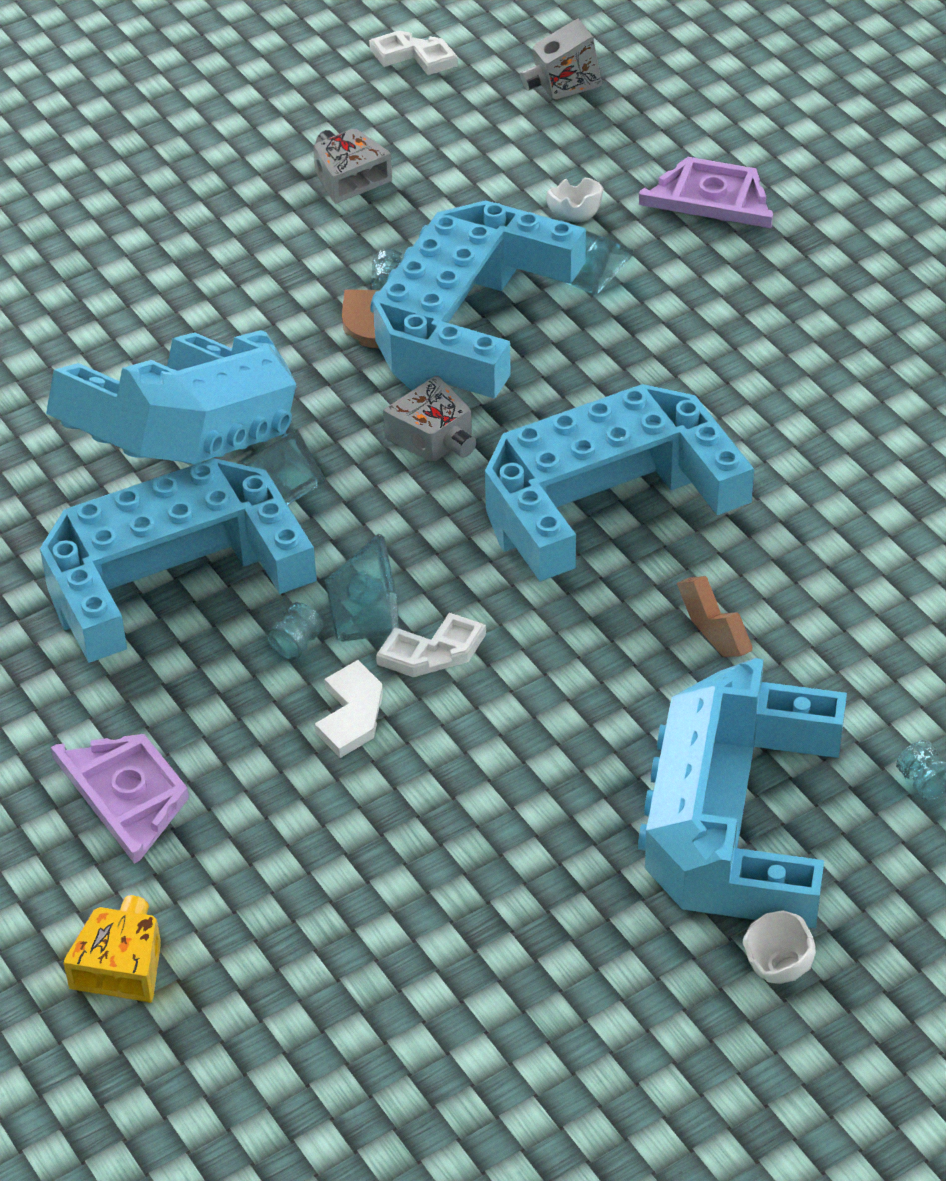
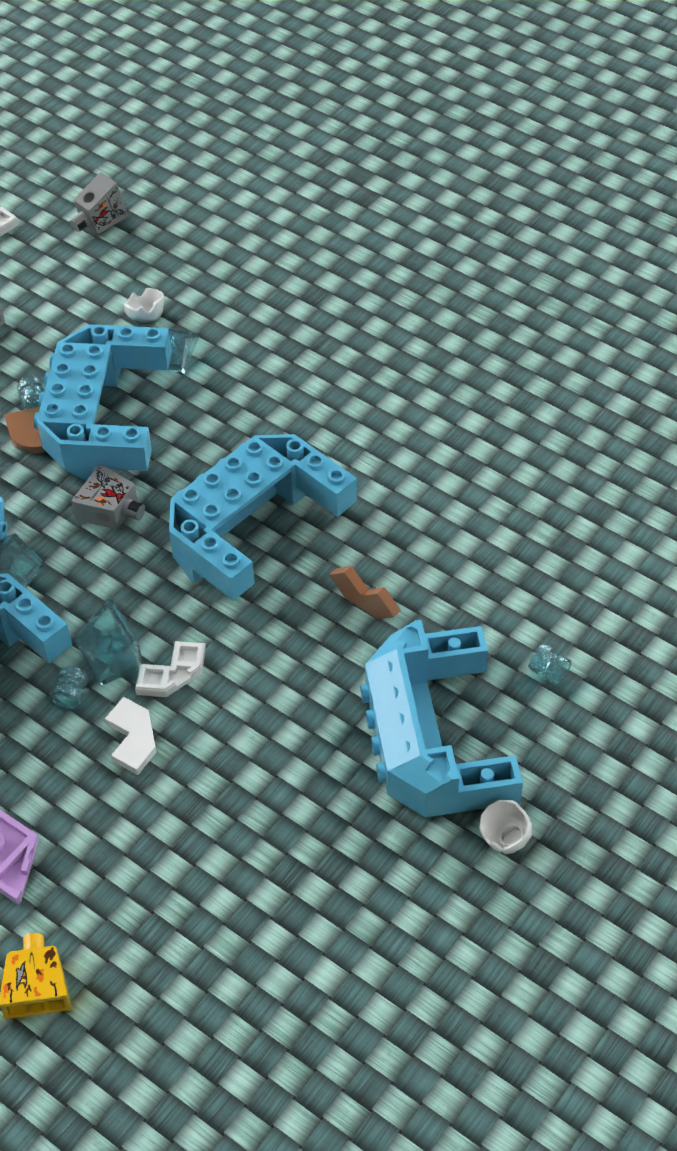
camera: 20 degrees left, 5 degrees up
lavender wing [639,157,773,228] -> none

